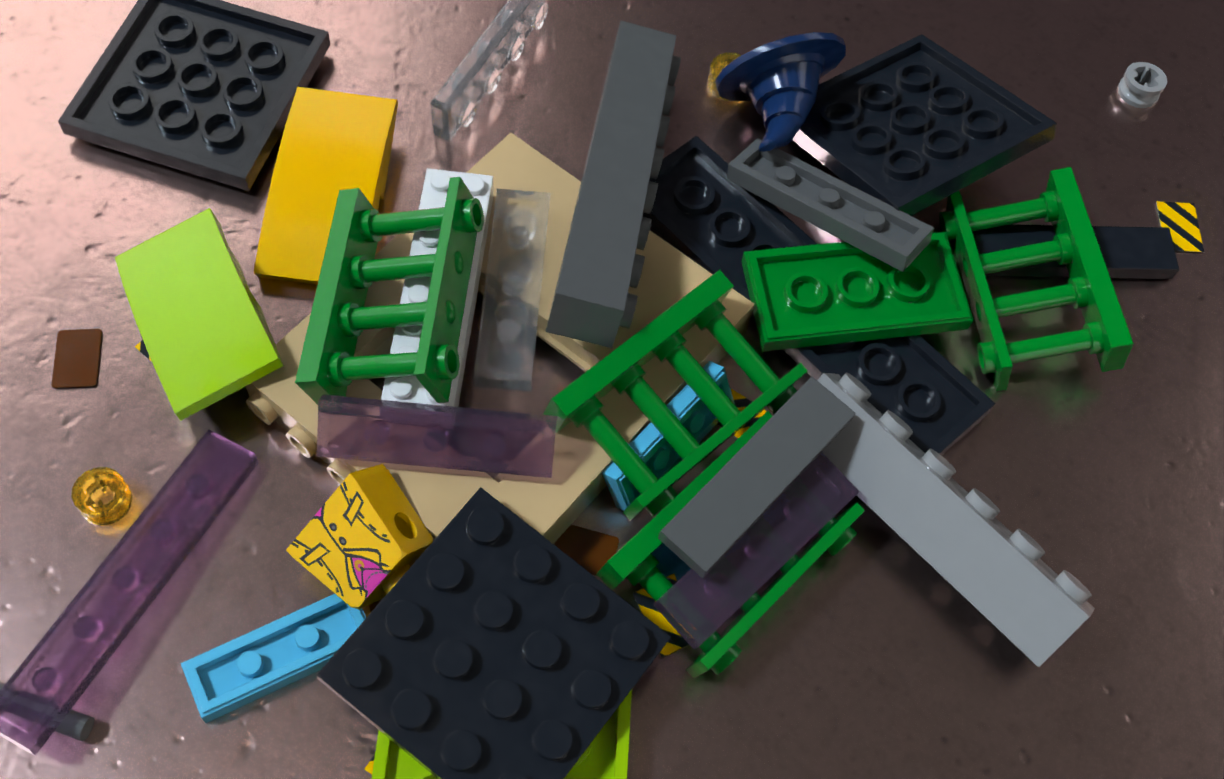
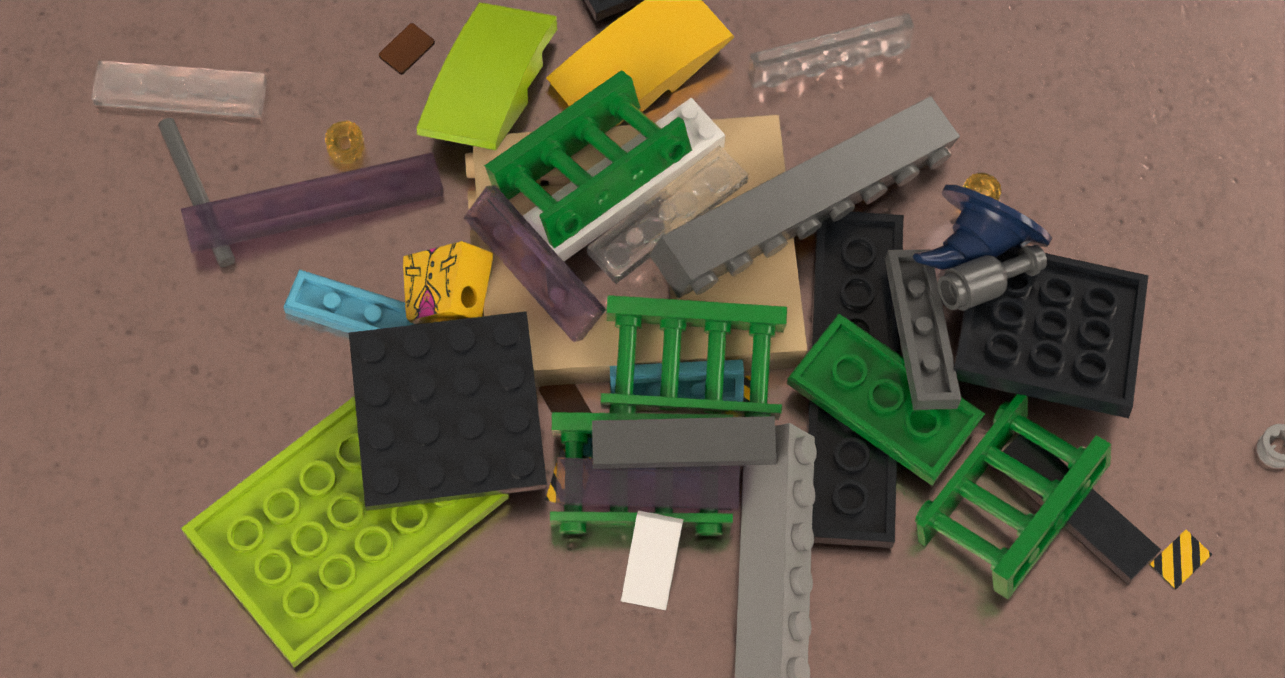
camera: 50 degrees right, 5 degrees up
none -> white tile [621,510,683,610]
none -> dark grey piece [937,245,1047,310]

